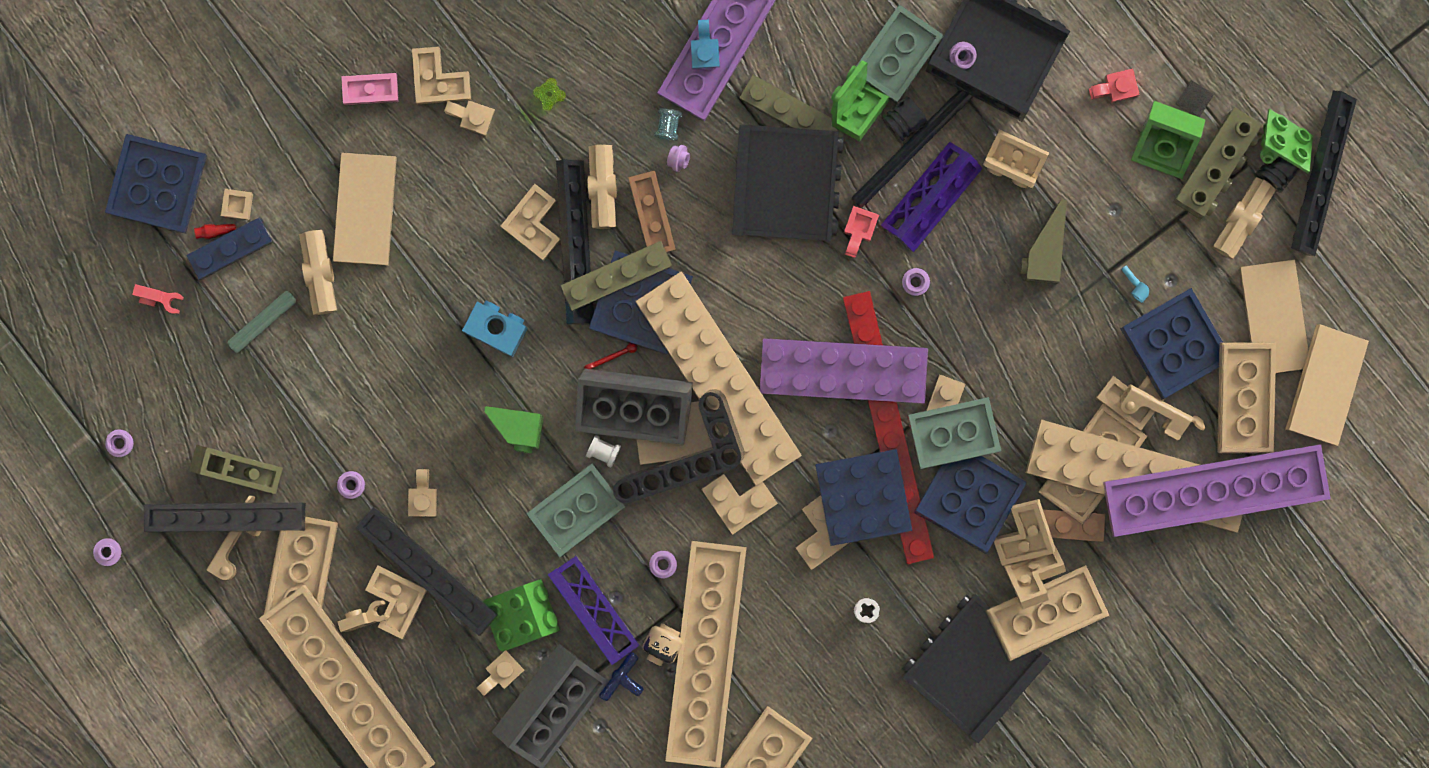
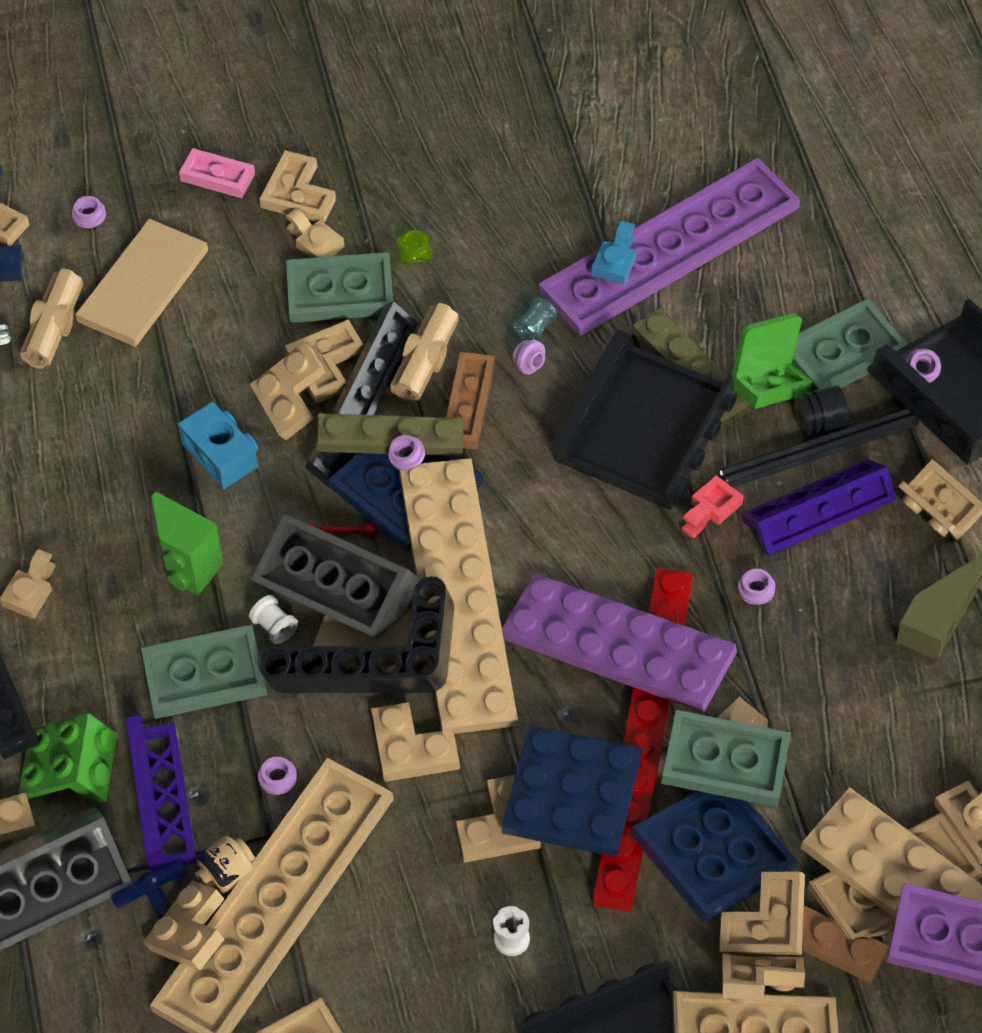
camera: 20 degrees right, 30 degrees down
none -> lavender plate [72,196,106,228]
none -> tan plate [143,880,225,971]
none -> tan plate [250,342,326,440]
none -> sand green plate [286,252,393,323]
none -> lavender plate [388,435,425,471]

